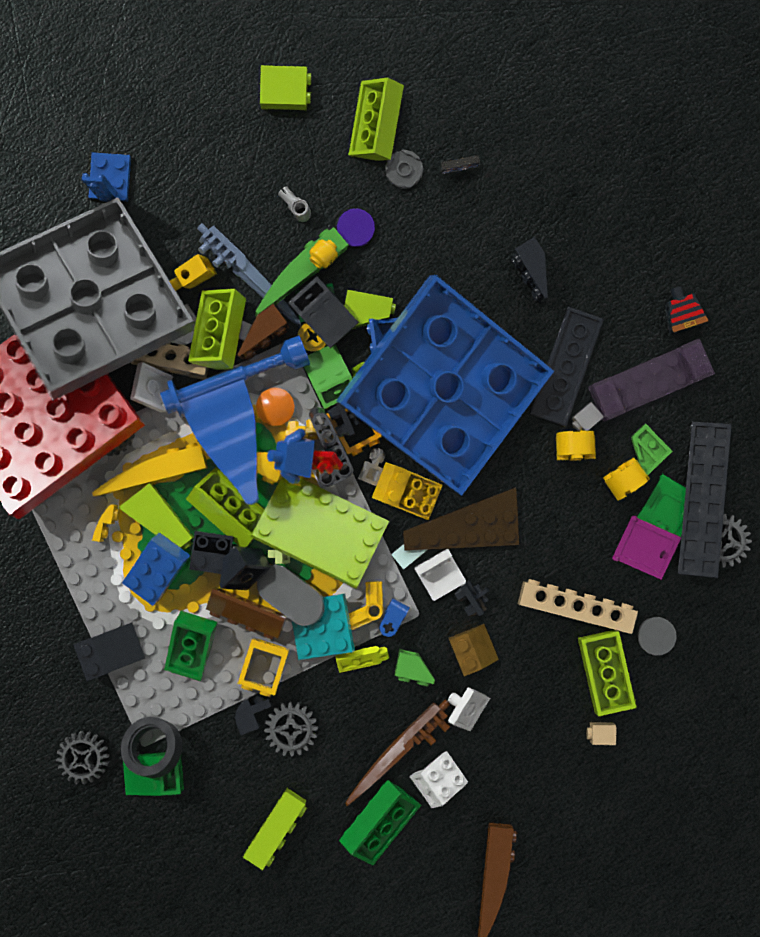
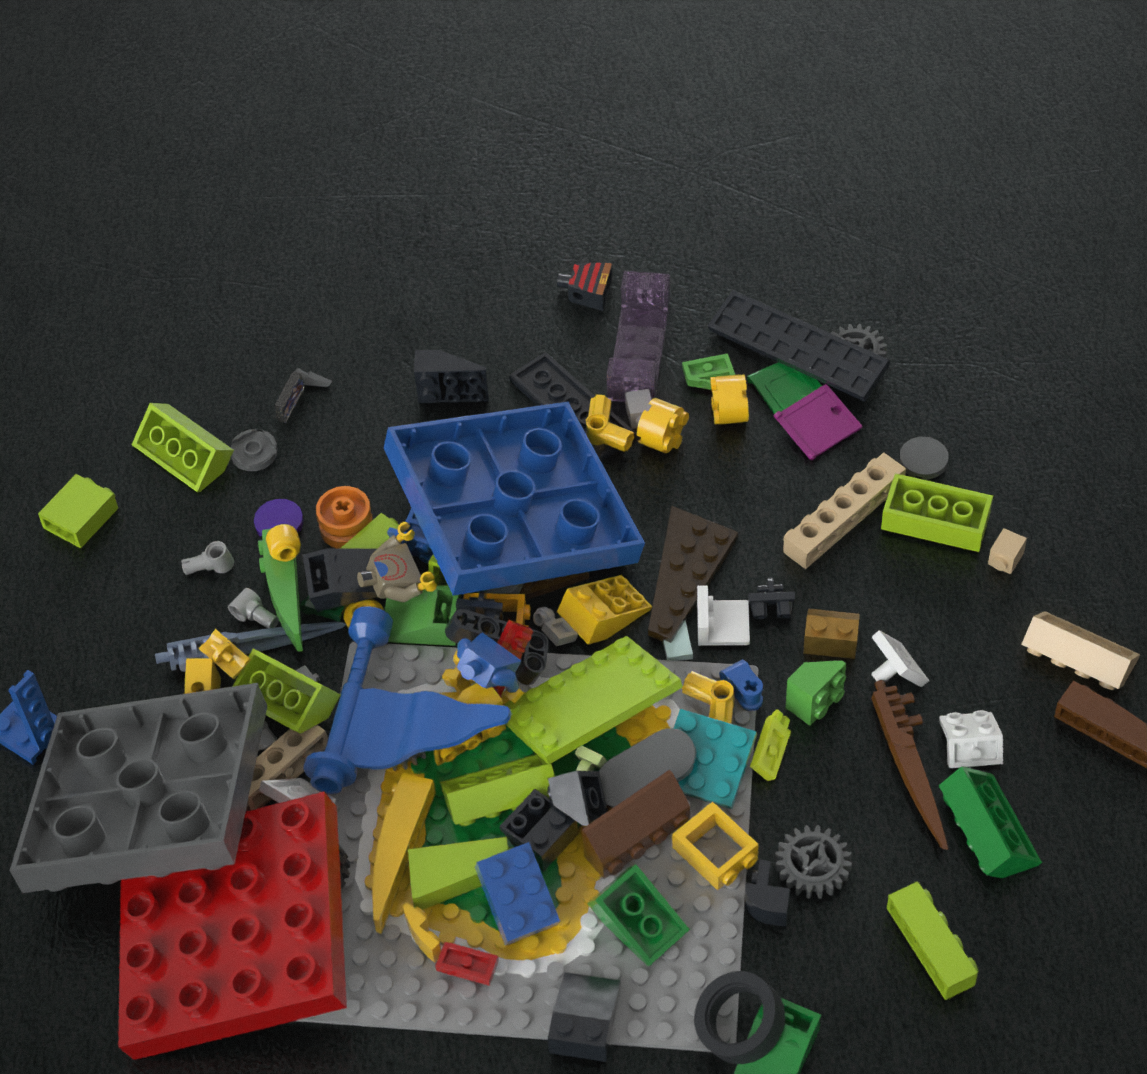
camera: 55 degrees left, 35 degrees down
reddish brown slope [238,304,289,361] -> none
orange dish [256,388,295,426] -> none
none -> yellow hips [198,629,251,679]
none -> light grey pin [228,588,279,629]
none -> dark grey bar [293,368,332,387]
none -> orange wheel [316,486,373,549]
none -> dark tan torso [357,522,437,603]
none -> red plate [435,941,499,986]
none -> yellow piece [586,395,634,452]
none -> tan slope [1021,611,1140,690]

